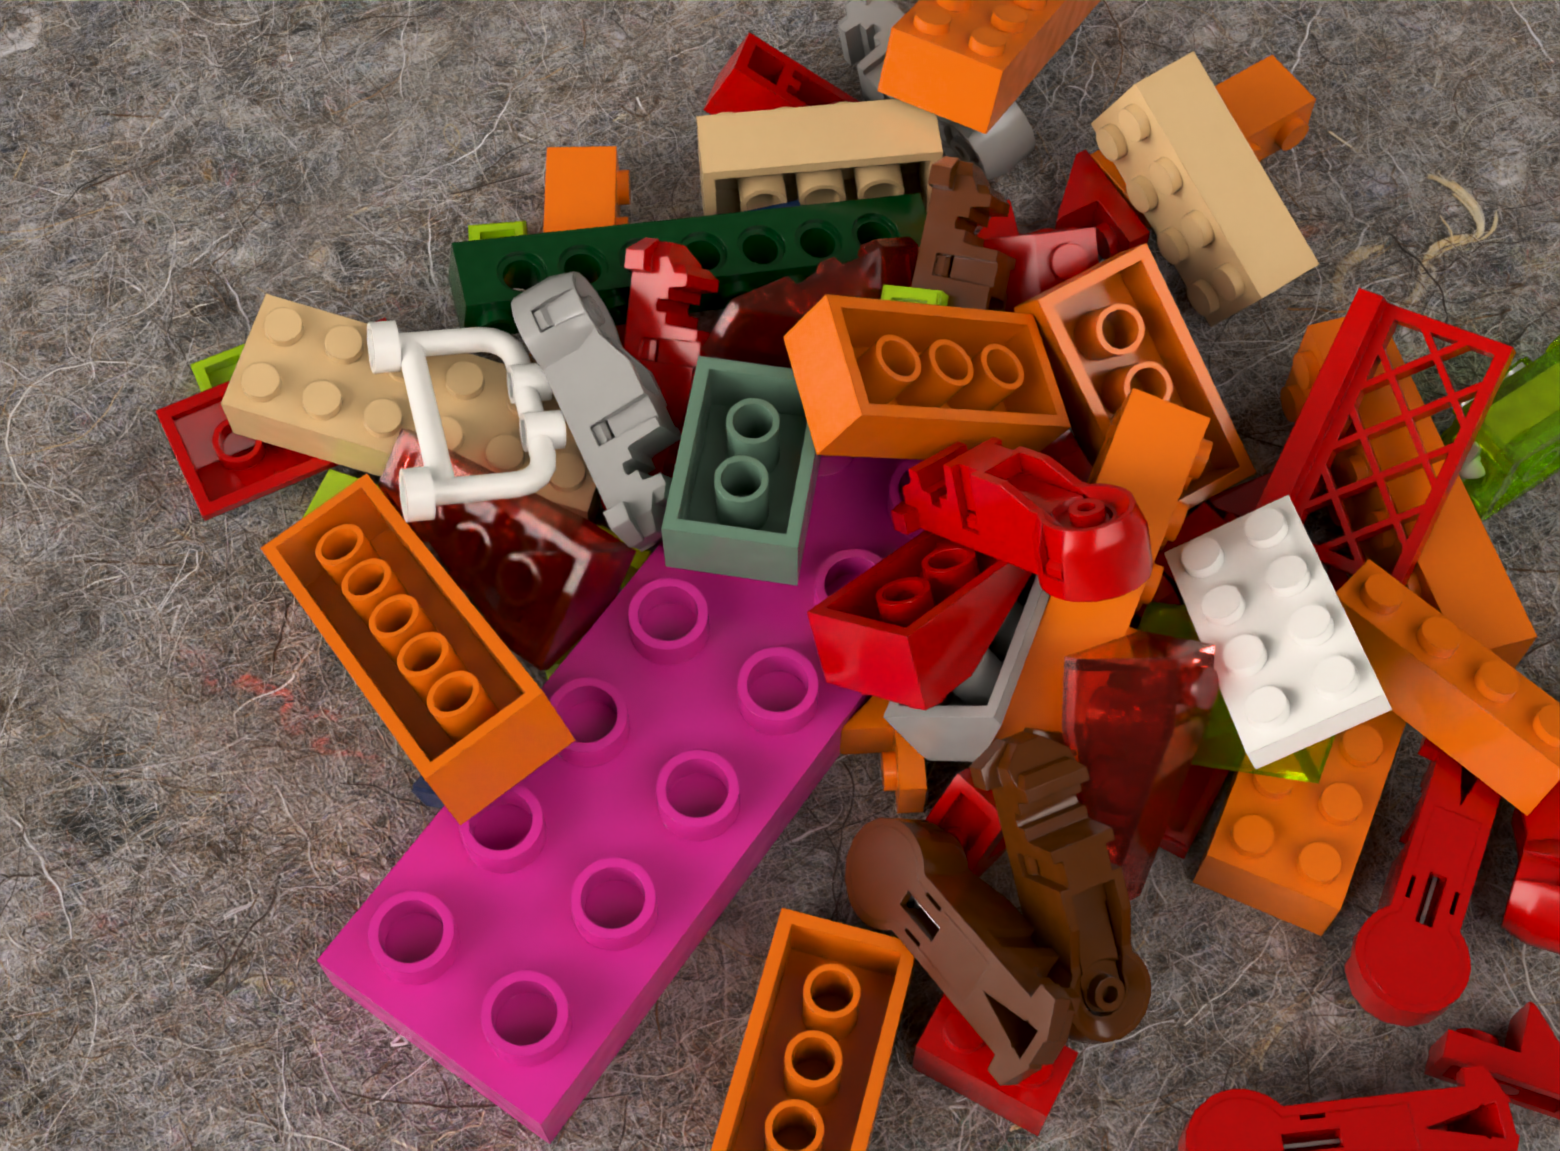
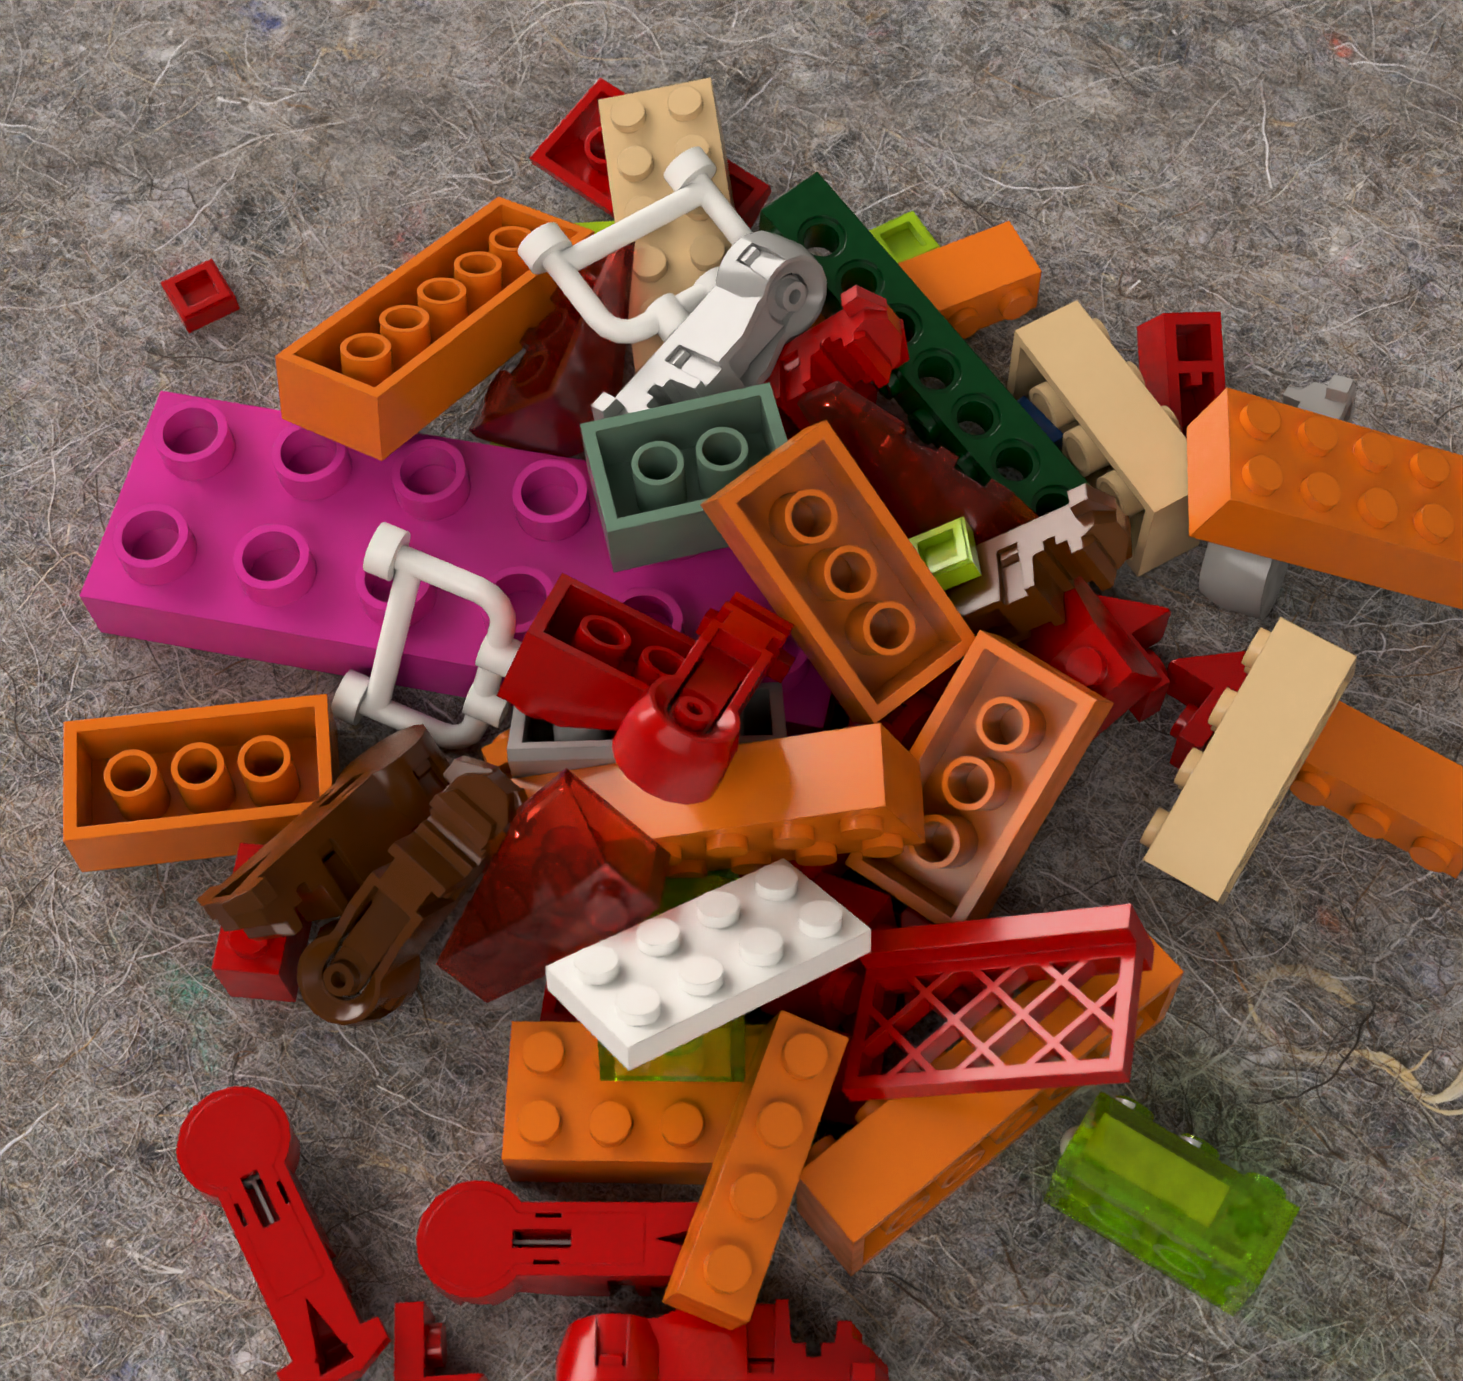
camera: 70 degrees right, 0 degrees up
none -> red tile [160,258,240,334]
none -> white bar [331,522,522,750]

